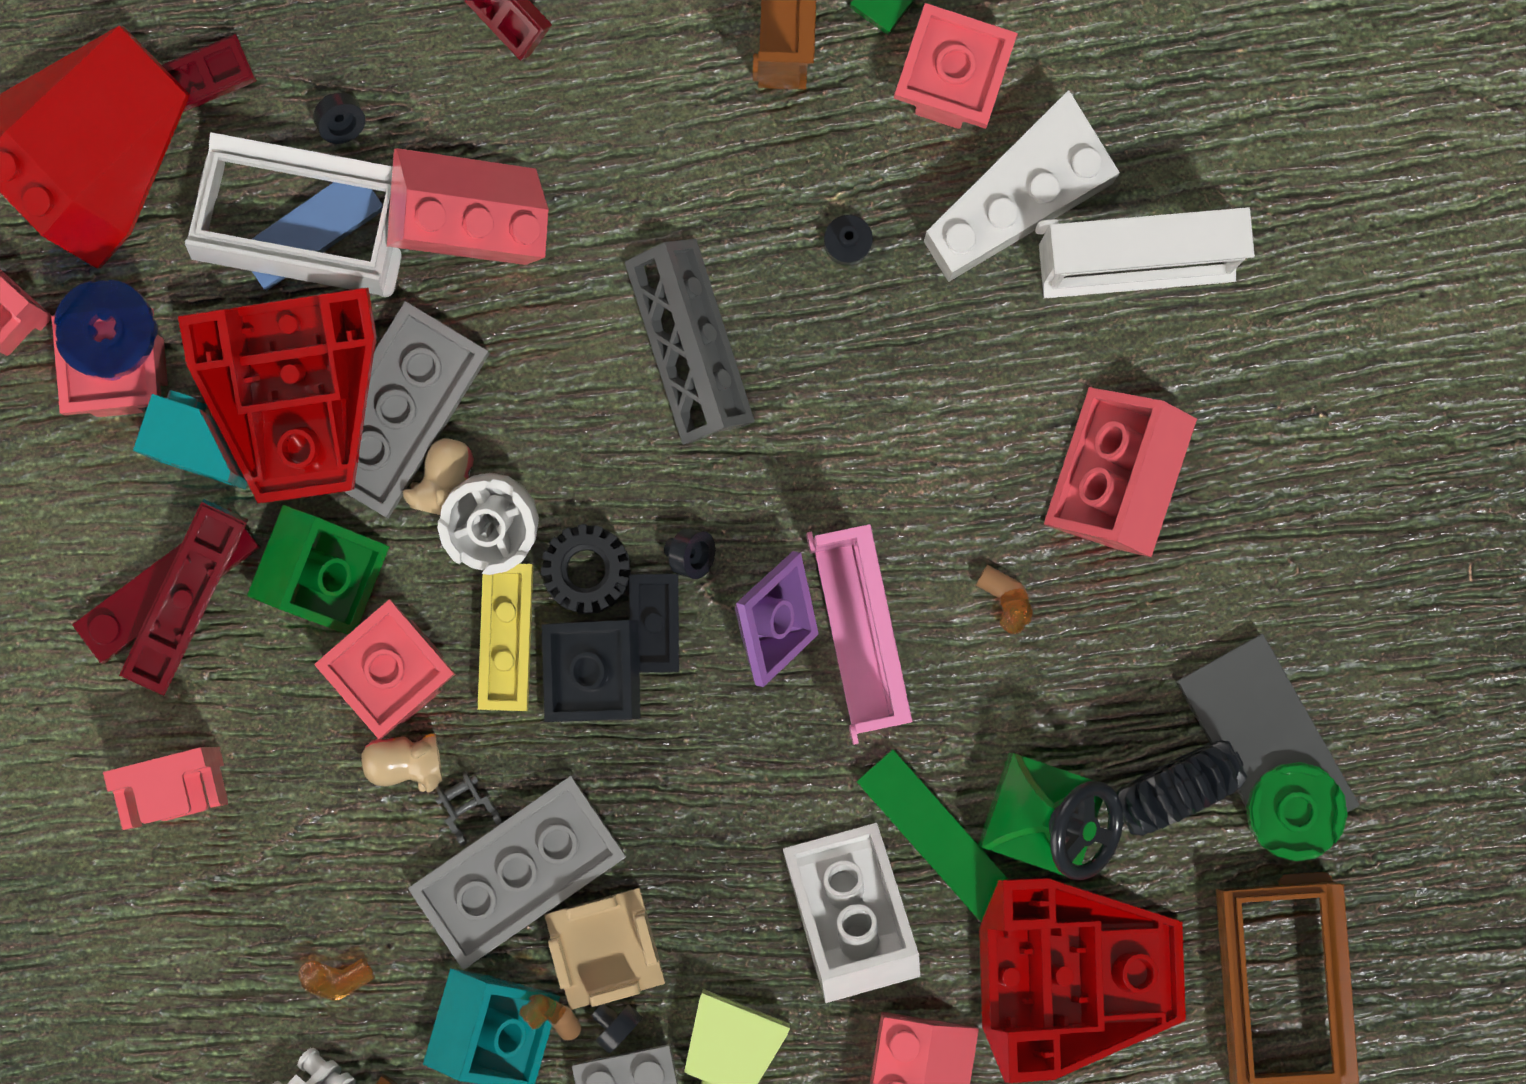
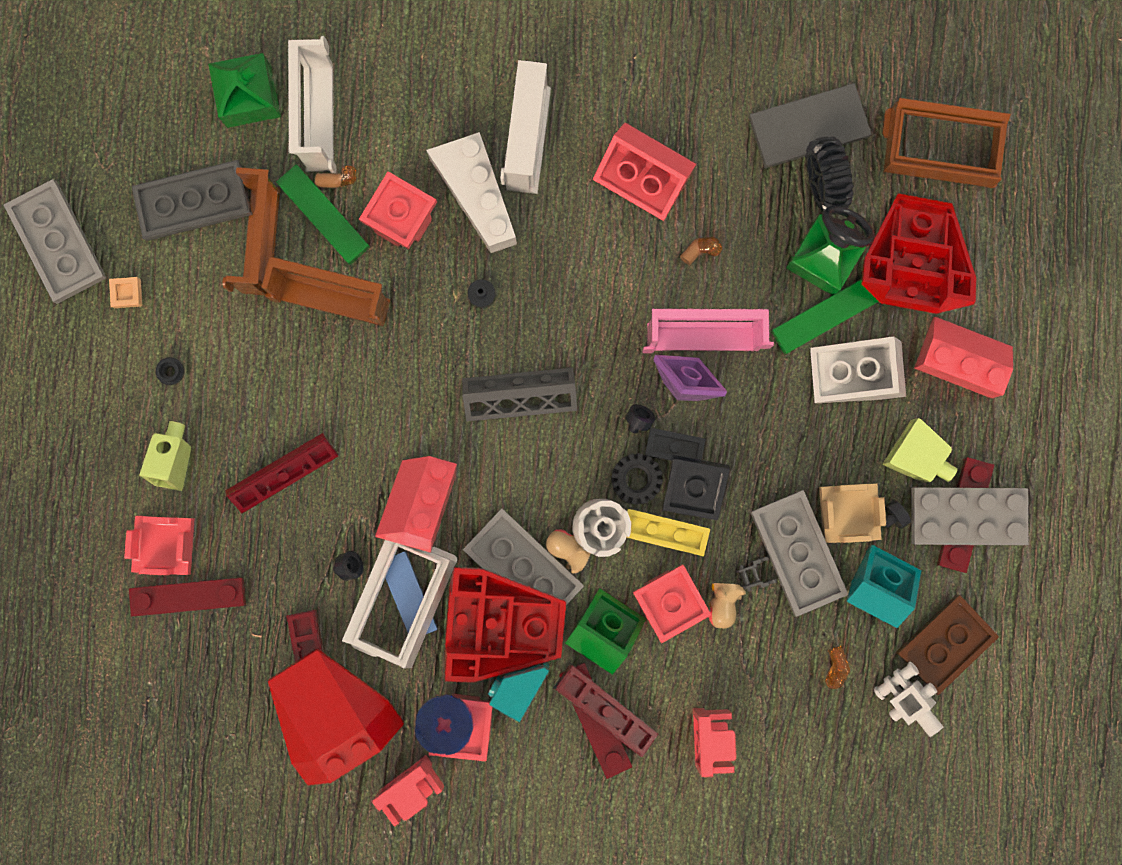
camera: 80 degrees left, 0 degrees up
clear orange arm [519,994,581,1041] -> none
green tile [1246,762,1348,861] -> none

